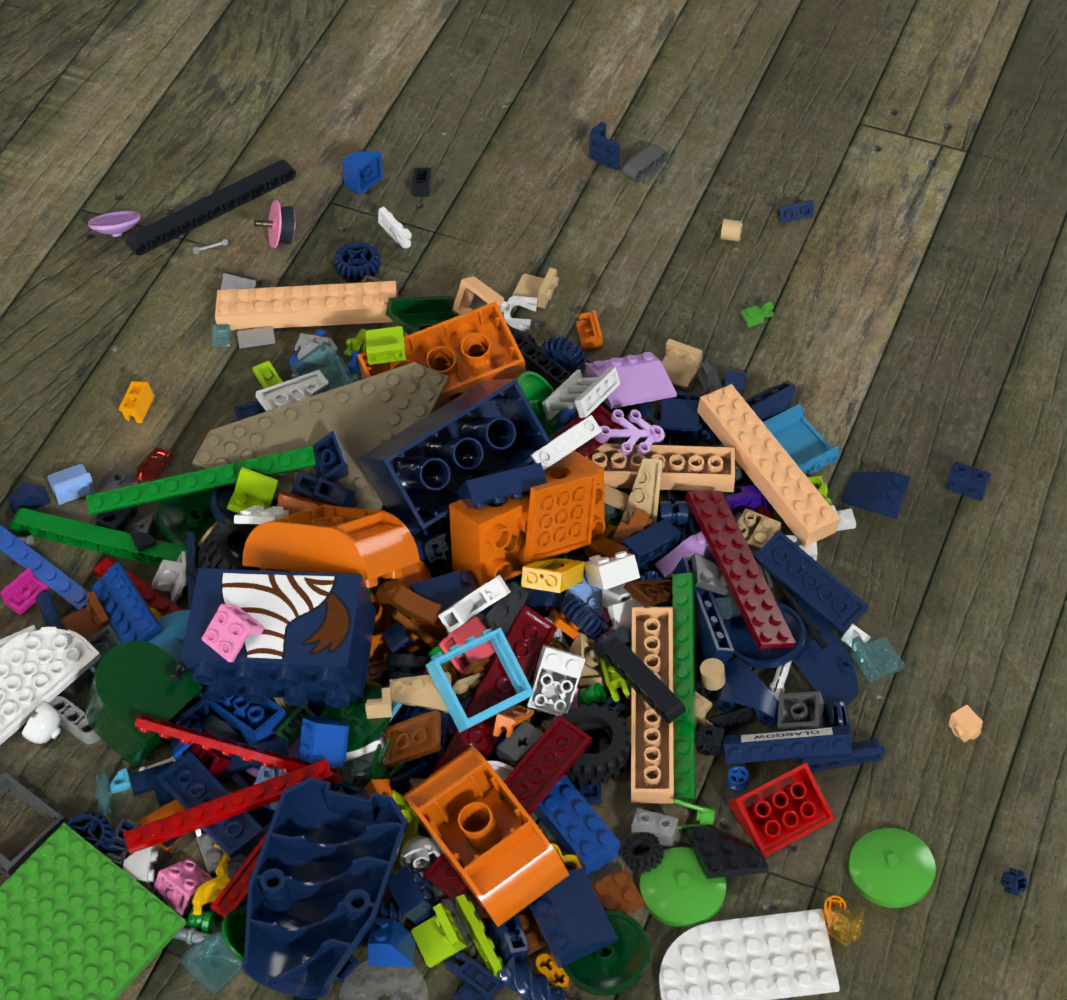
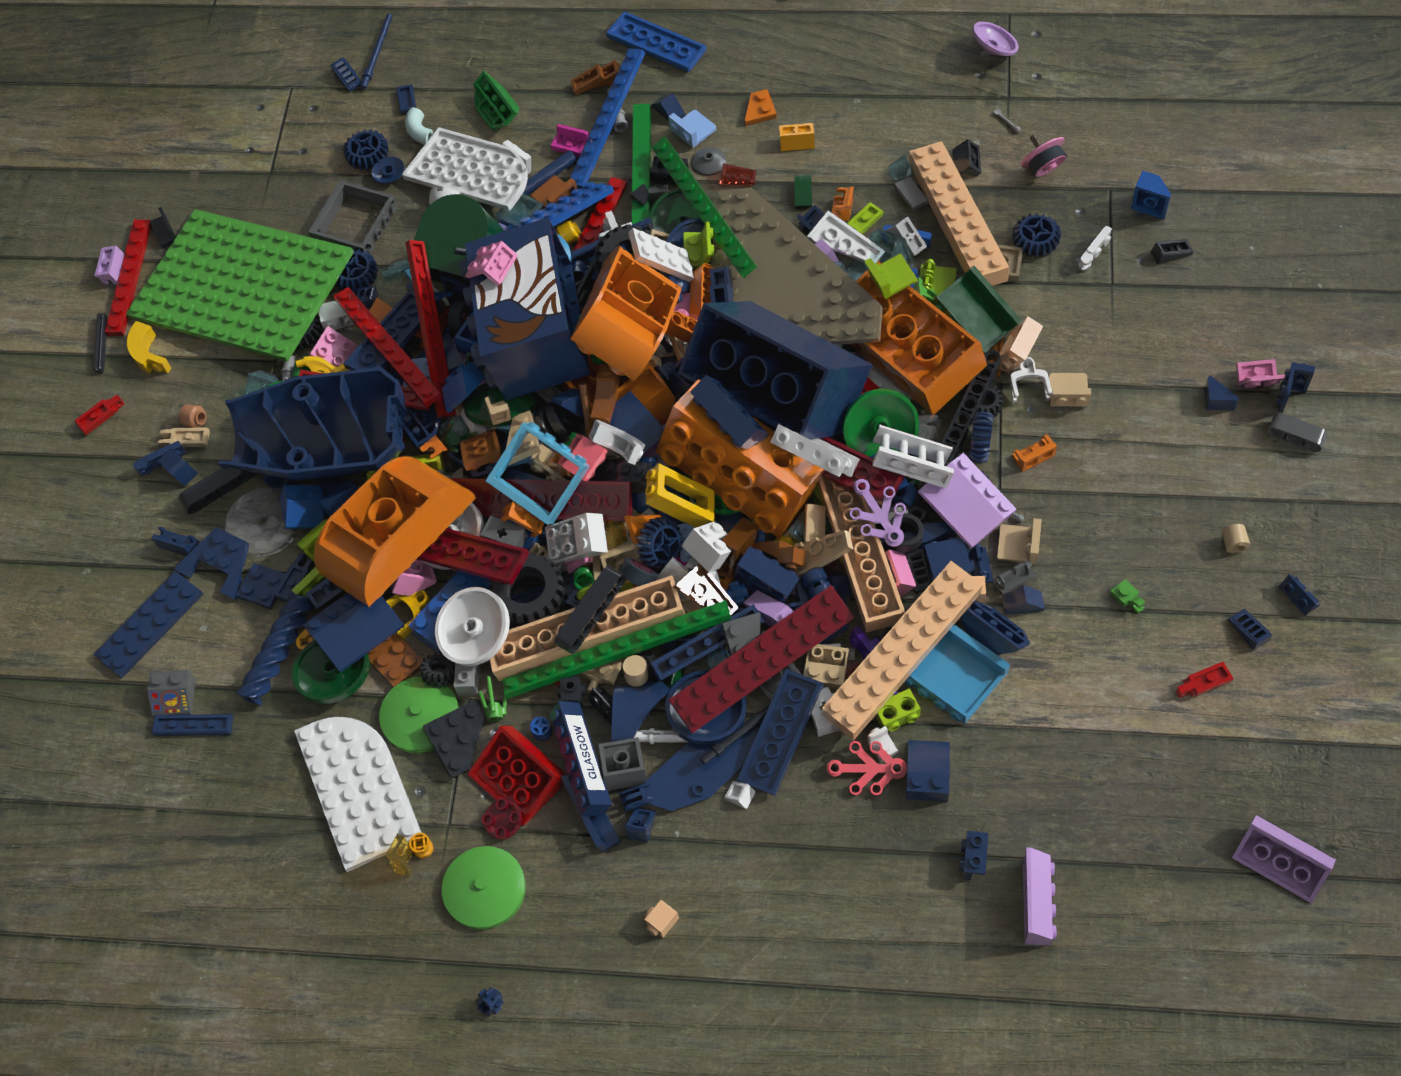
camera: 80 degrees right, 10 degrees up
black beam [126,160,296,255] -> none
dark blue slope [313,430,349,481] -> none
orange plate [524,470,598,563] -> none
clear light blue bracket [850,636,905,683] -> none
none -> white dish [435,587,510,666]
none -> dark red dish [481,798,522,840]
none -> dark blue slope [625,808,656,843]
none -> orange wing [745,89,777,126]
none -> dark green slope [794,175,812,208]
none -> coral plant [827,741,907,795]
none -> orange hinge [831,186,854,221]
none -> lavender slope [1023,847,1057,945]
none -> red hinge [1175,661,1234,698]
none -> dark blue slope [1205,375,1239,410]
none -> dark blue slope [1228,608,1272,650]
none -> lavender slope [1232,815,1336,903]
none -> bright pink bracket [1236,359,1285,389]

